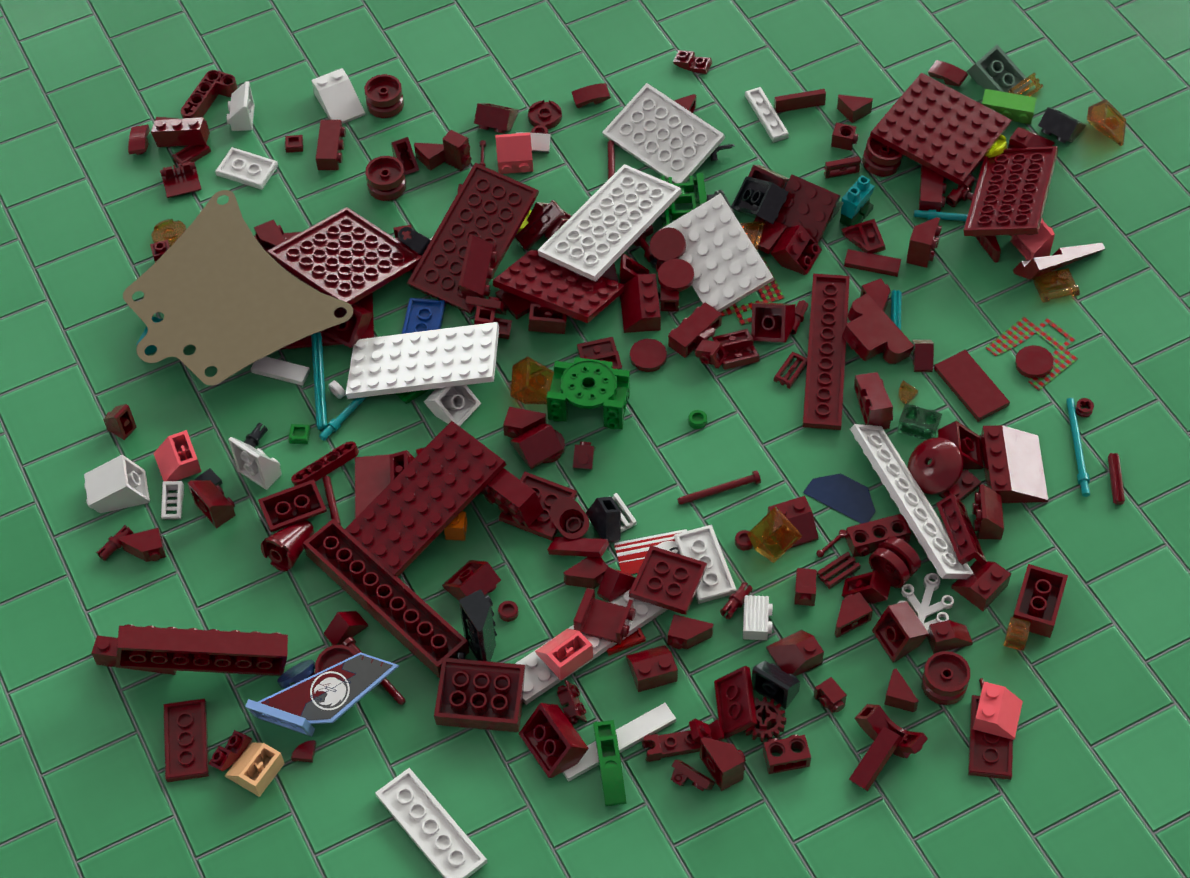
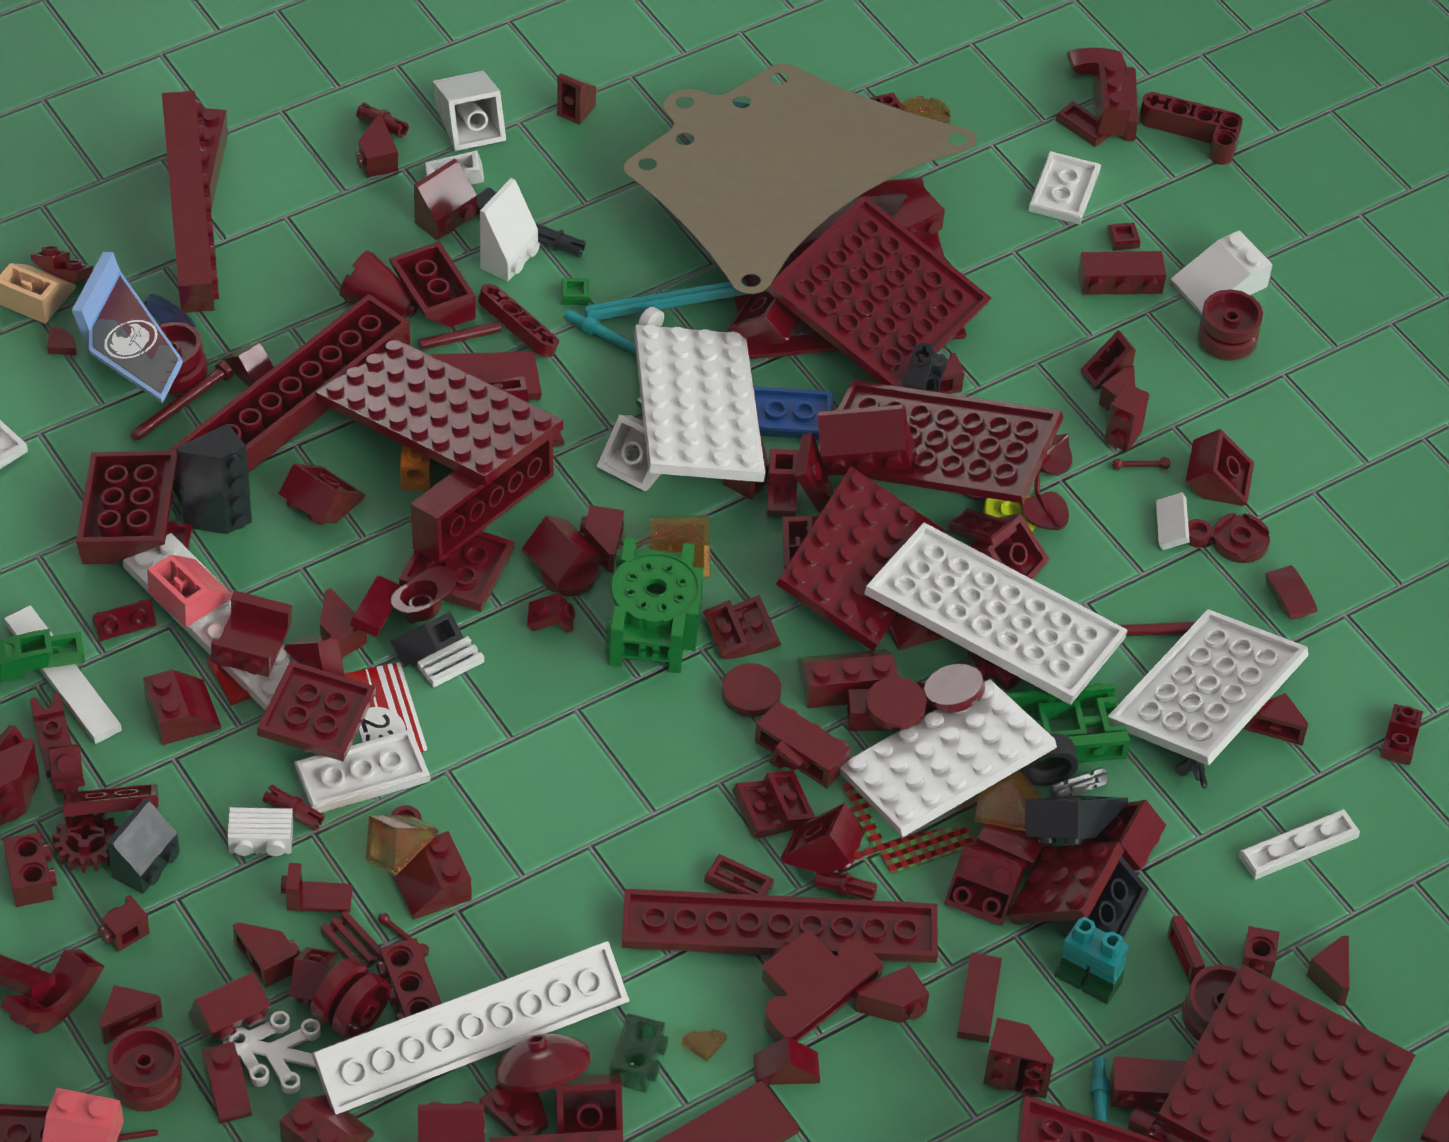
camera: 80 degrees right, 5 degrees down
coral slope [153,430,202,481] -> none
dark red hinge [160,161,202,198] -> none
dark red tile [163,698,209,782] -> none
white slope [227,81,255,131] -> none
white tile [251,356,310,386] -> none
dark red wheel [365,156,406,201] -> none
coral slope [495,132,533,174] -> none
dark red tile [498,601,519,622] -> none
dark red slope [518,703,589,778] -> none
dark red slope [620,253,649,285] -> none
dark red slope [667,614,714,649] -> none
dark red bar [677,470,761,505] -> none
green tile [688,410,707,429] -> none
dark red brick [695,340,727,369] -> none
dark red slope [766,630,824,676] -> none
dark red tile [774,89,826,113] -> none
dark blue sticker [803,473,876,524] -> none
dark red wing [841,219,886,254] -> none
dark red wedge [854,372,893,429] -> none
teal axle [891,290,902,330] -> none
dark red fence [936,494,987,565] -> none

